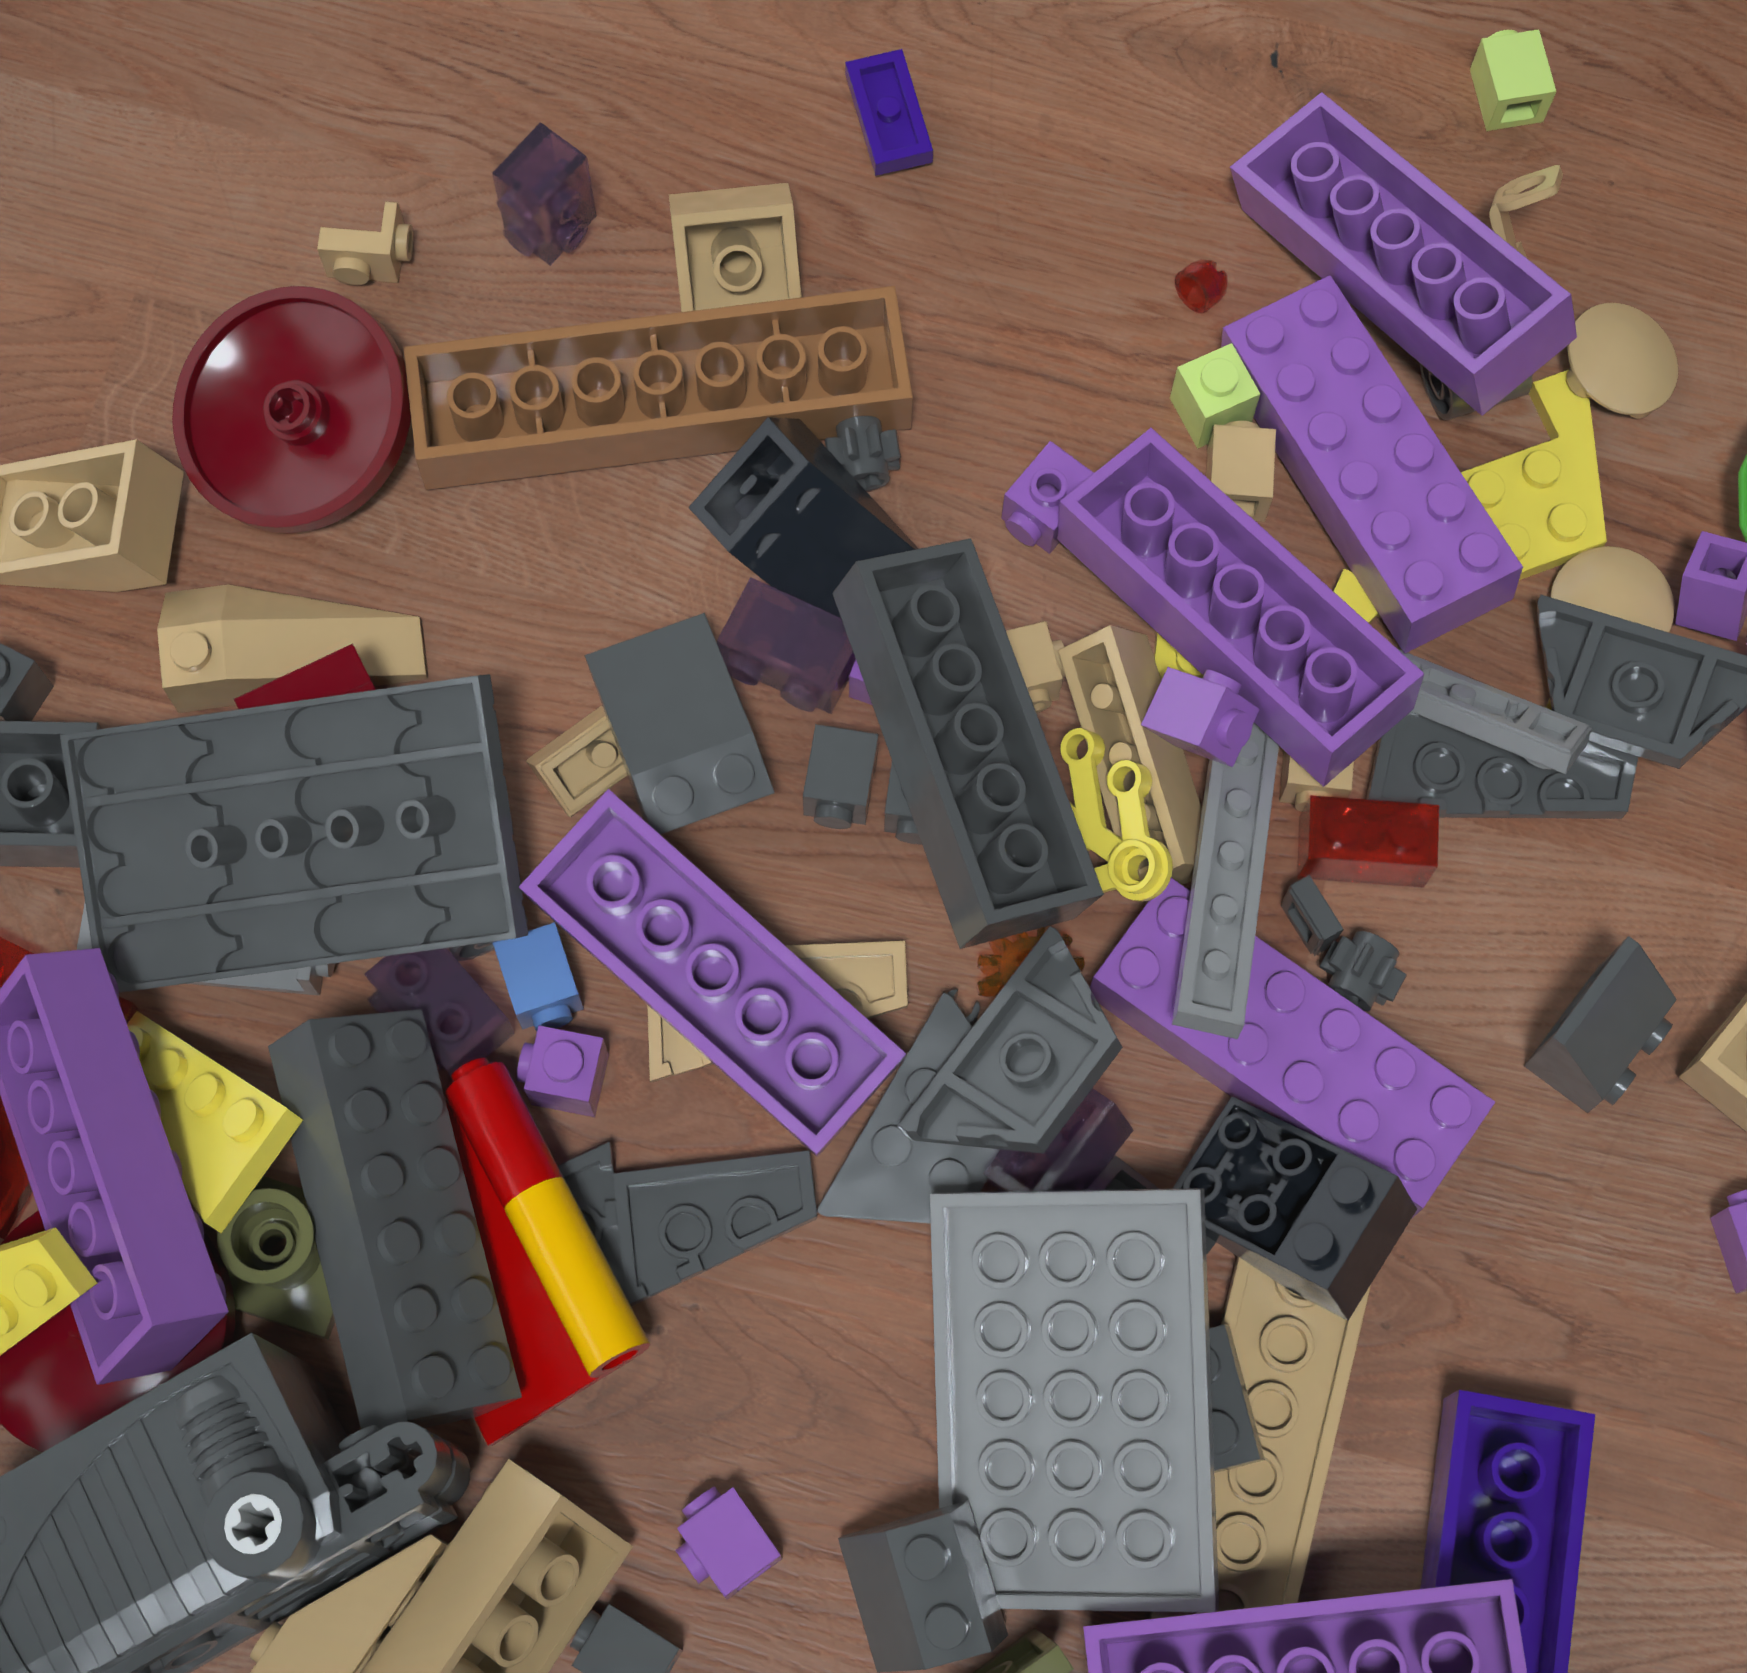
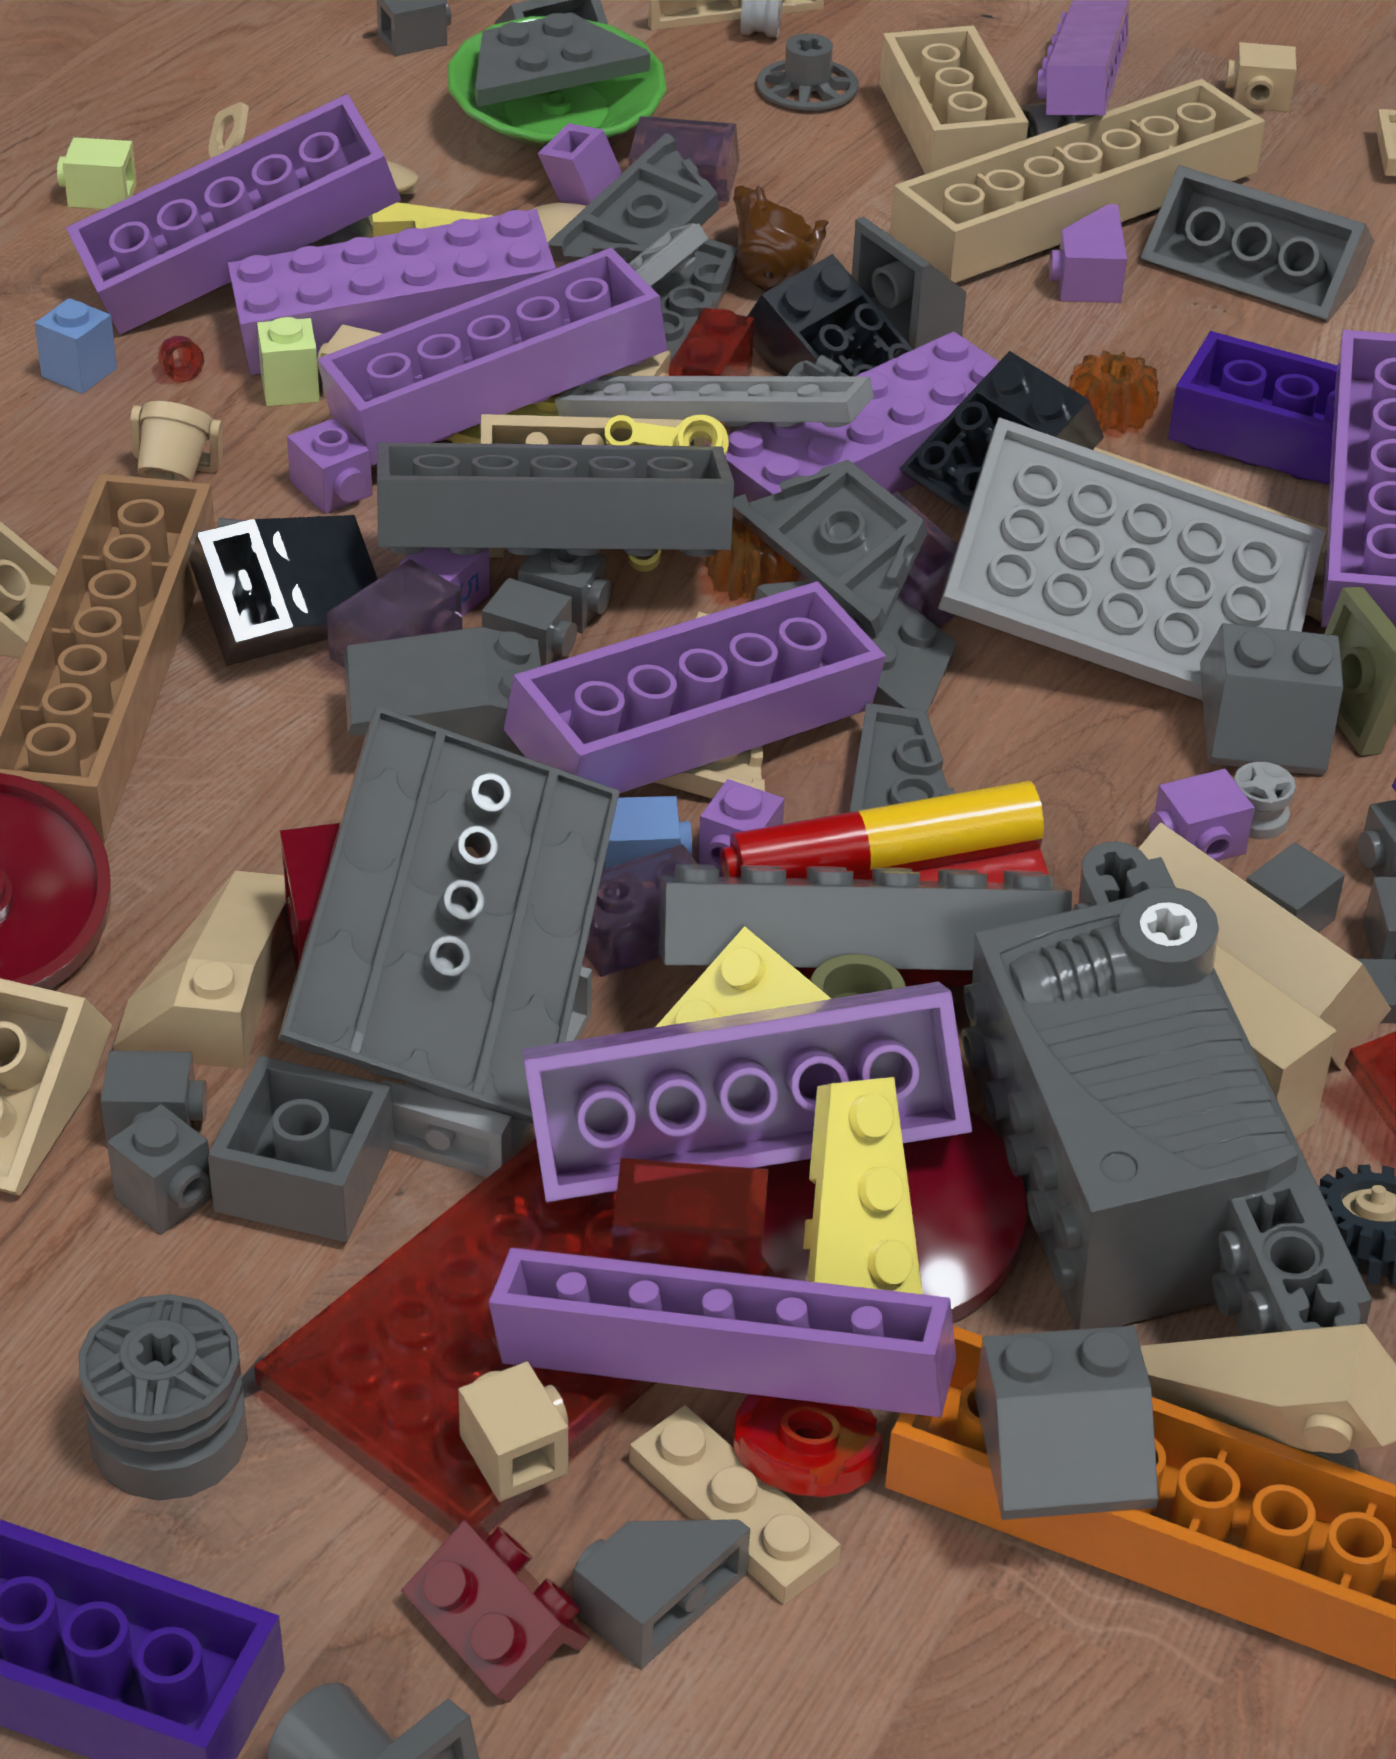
camera: 75 degrees left, 30 degrees down
medium lavender brick [1141,667,1260,767] -> none
none -> medium blue brick [35,298,117,394]
none -> dark grey brick [101,1051,207,1148]
none -> tan piece [130,401,223,482]
none -> reddish brown piece [733,185,829,291]
none -> black slope [738,254,913,377]
none -> clear orange gear [1069,350,1160,434]
none -> light grey wheel [1234,762,1296,839]

